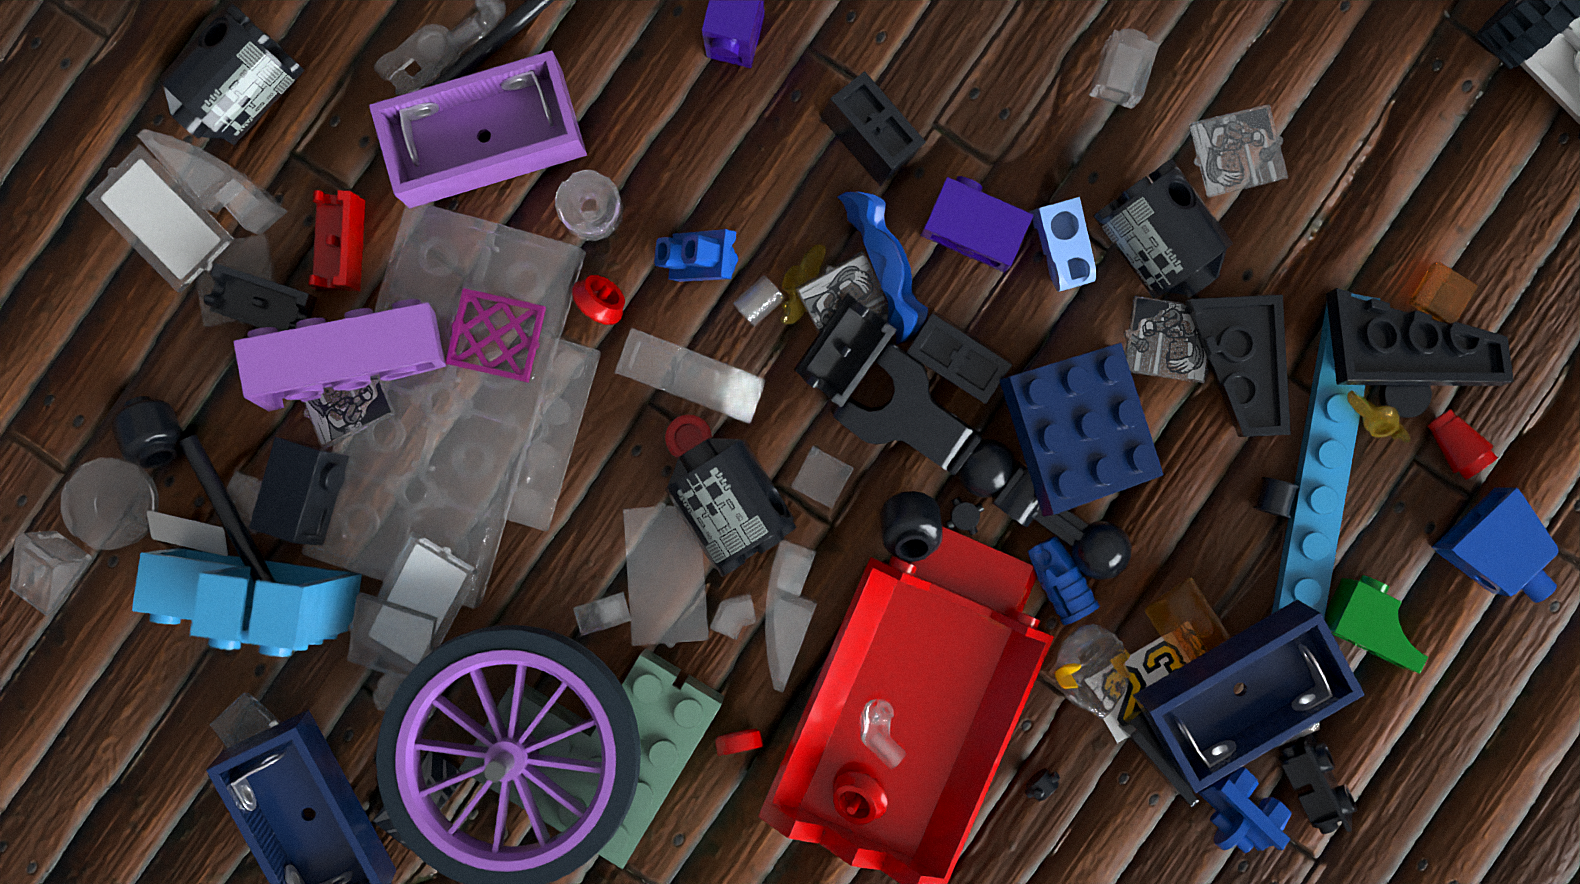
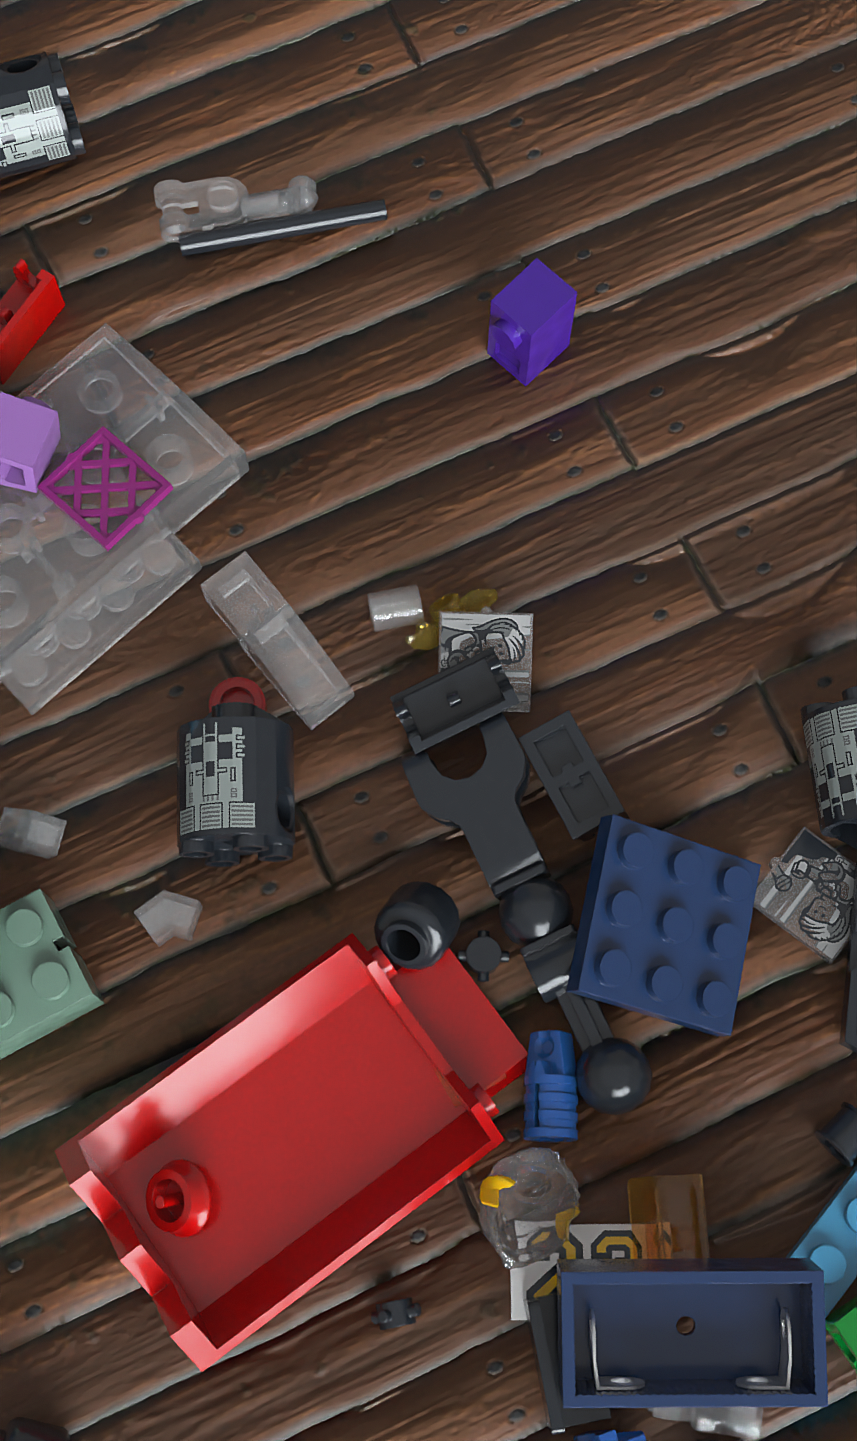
camera: 30 degrees right, 15 degrees down
medium lavender piece [369,50,587,208] -> none
clear wheel [555,170,623,241] -> none
red hat [572,275,625,325] -> none
clear piece [623,502,709,648] -> none
blue hips [654,229,738,282] -> none
red tile [714,728,763,756] -> none
clear slope [765,538,817,693] -> none
clear tile [791,446,854,509] -> none
black hinge [821,71,926,187] -> none
blue piece [838,192,928,345] -> none
clear arm [860,699,906,769] -> none
dark purple brick [921,176,1033,273] -> none
light blue leg [1030,197,1096,292] -> none

